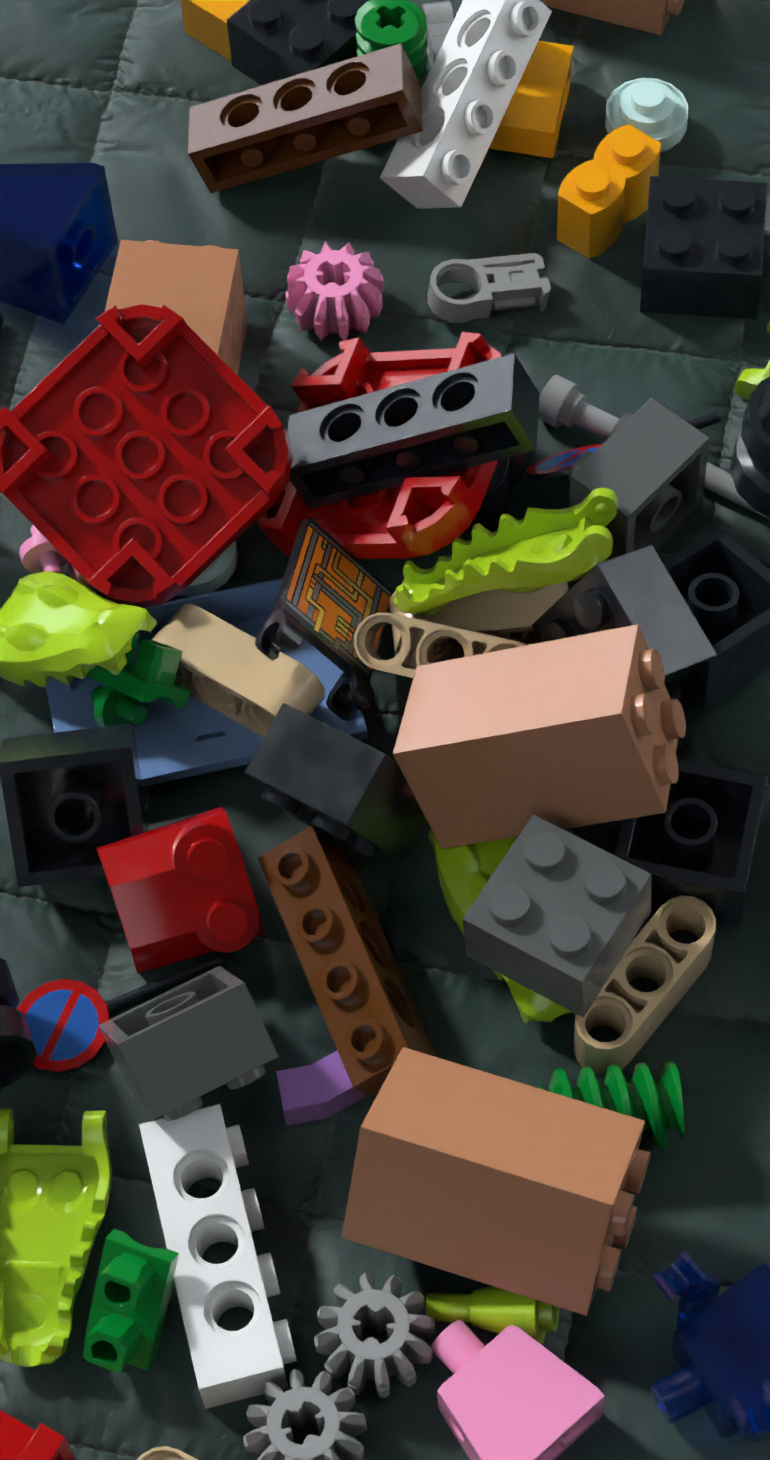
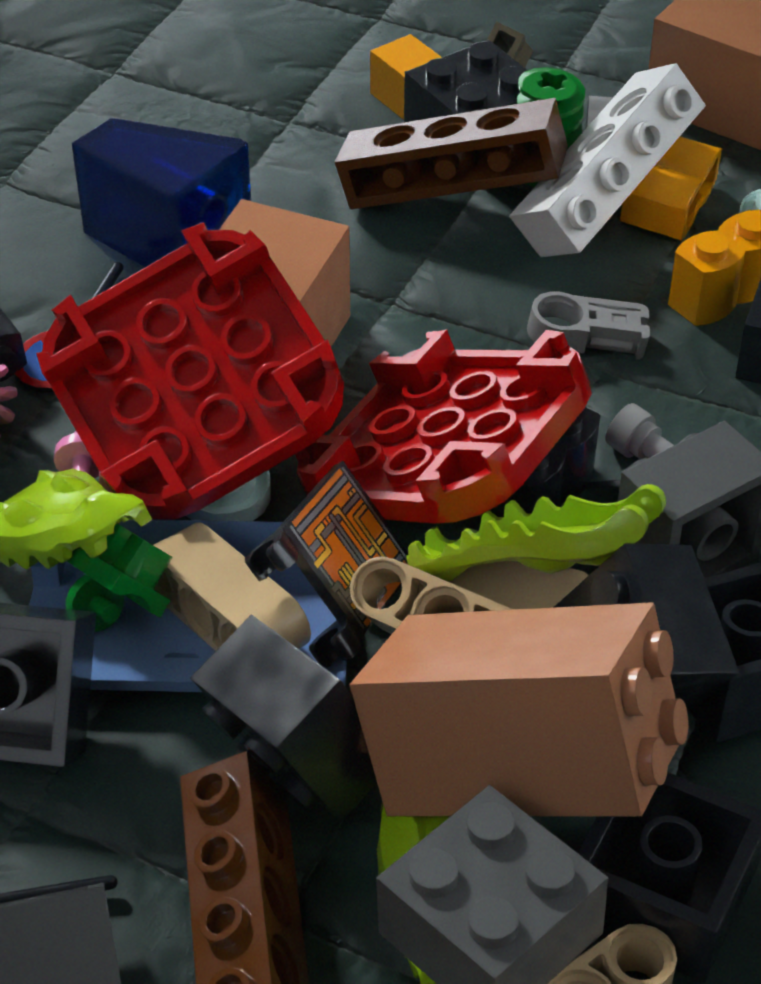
camera: 10 degrees right, 15 degrees down
red slope [96,807,264,974] -> none
bright pink gear [285,242,384,341] -> none
black brick [287,353,540,509] -> none

